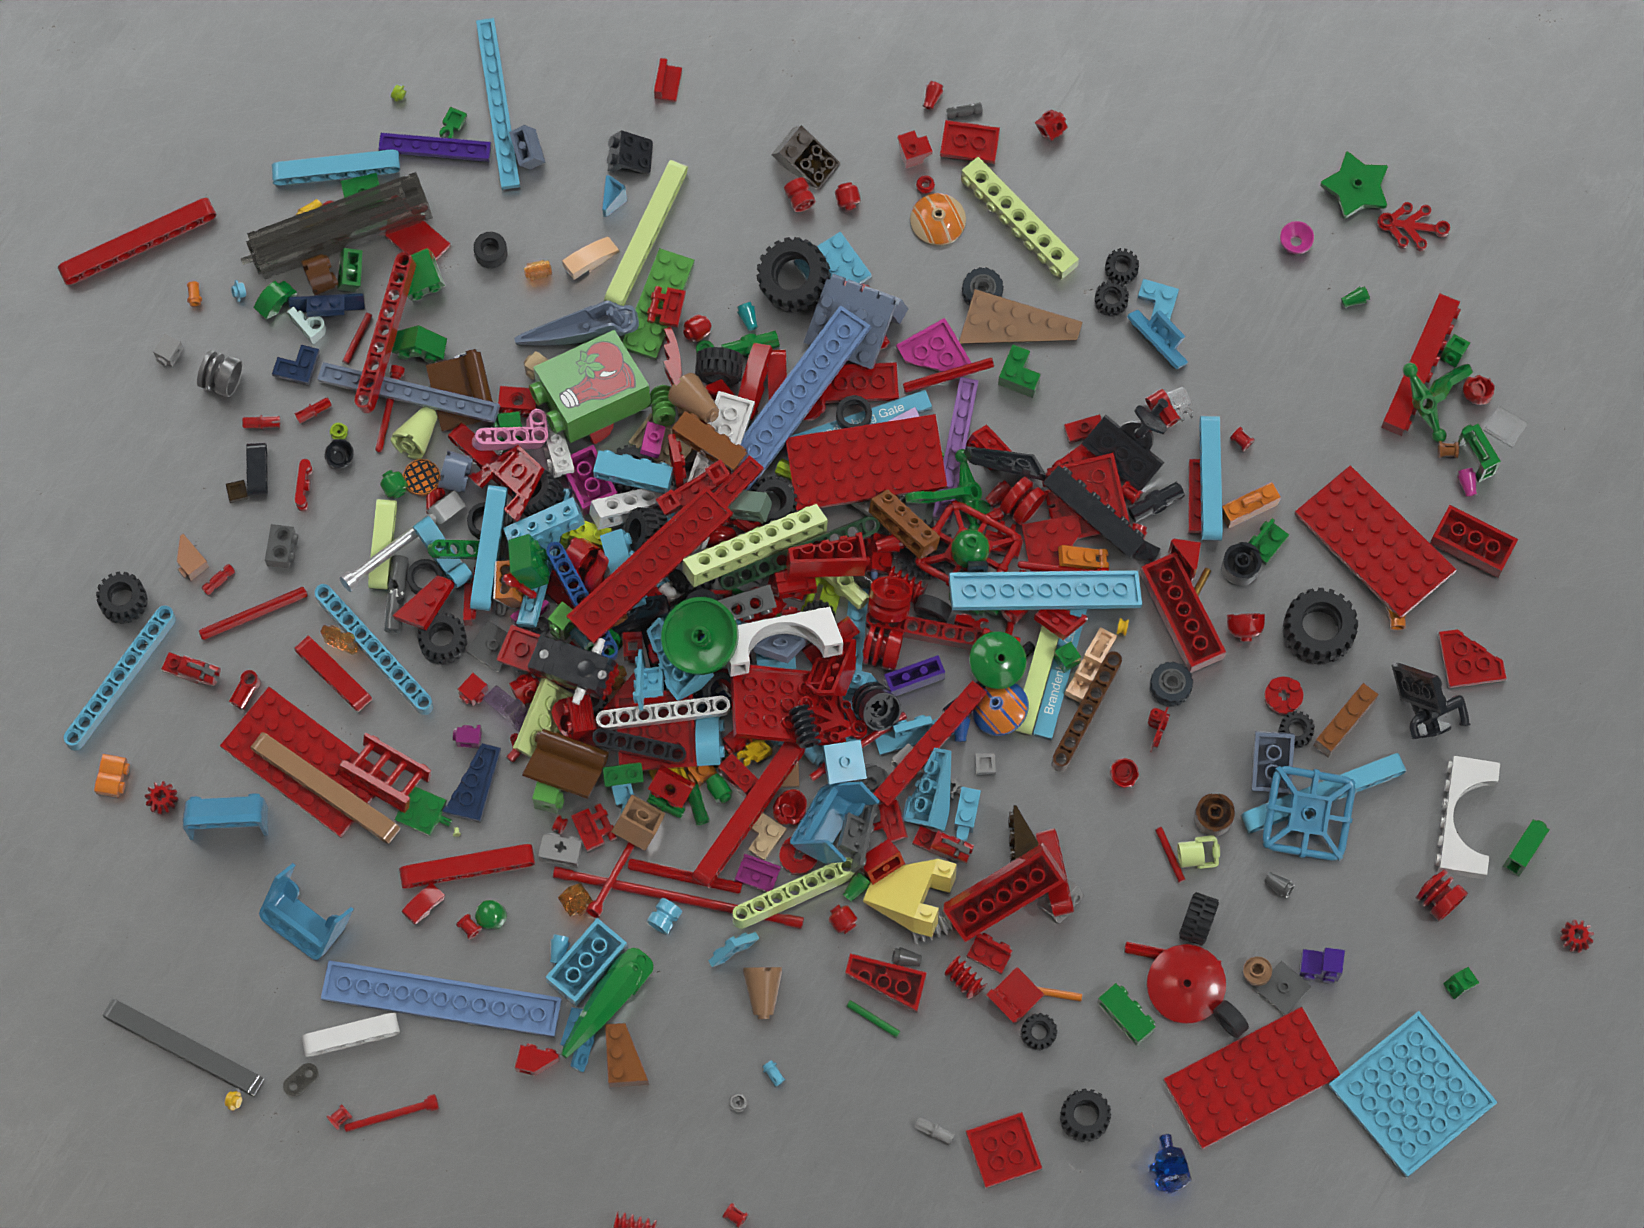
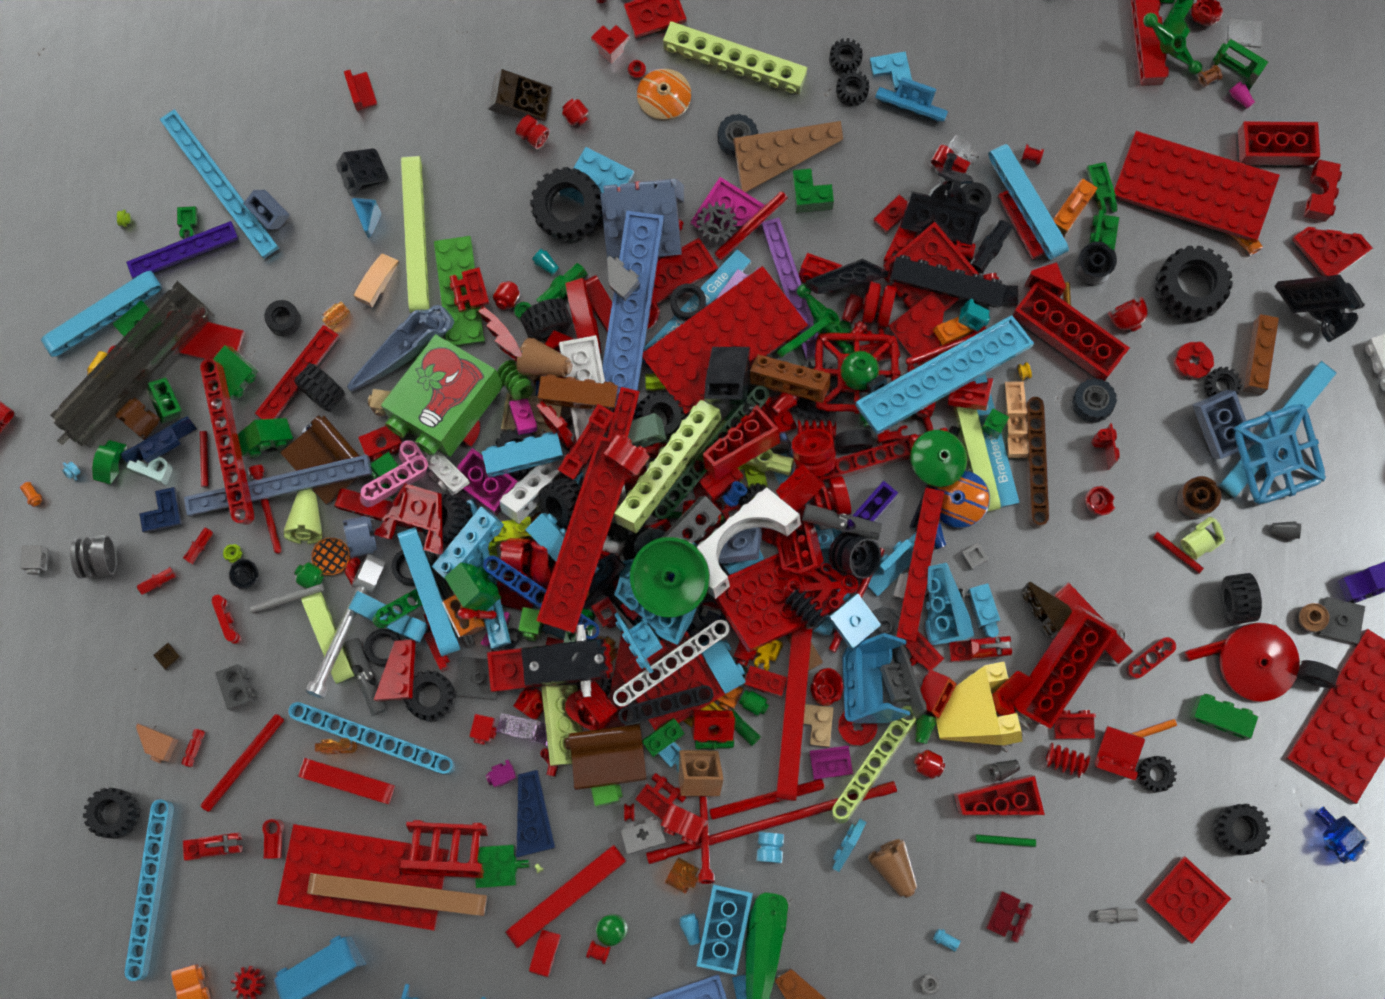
camera: 25 degrees left, 5 degrees up
black beam [246,443,268,496] -> none
none -> light grey bar [250,584,324,613]
none -> red plate [254,324,340,419]
none -> black tyre [294,363,345,412]
none -> red brick [603,435,650,478]
none -> light grey slope [607,256,640,301]
none -> red brick [661,803,708,844]
none -> dark grey gear [697,202,737,244]
none -> black slope [704,347,750,404]
none -> blue bush [723,481,747,507]
none -> red brick [775,464,824,512]
none -> dark grey piece [802,504,882,540]
none -> teal brick [958,299,990,331]
none -> black tyre [962,182,992,216]
none -> dark red plate [986,891,1033,943]
none -> red bracket [992,671,1032,716]
none -> green hinge [1086,162,1117,214]
none -> red beam [1126,637,1176,679]
none -> red arch [1304,159,1342,222]

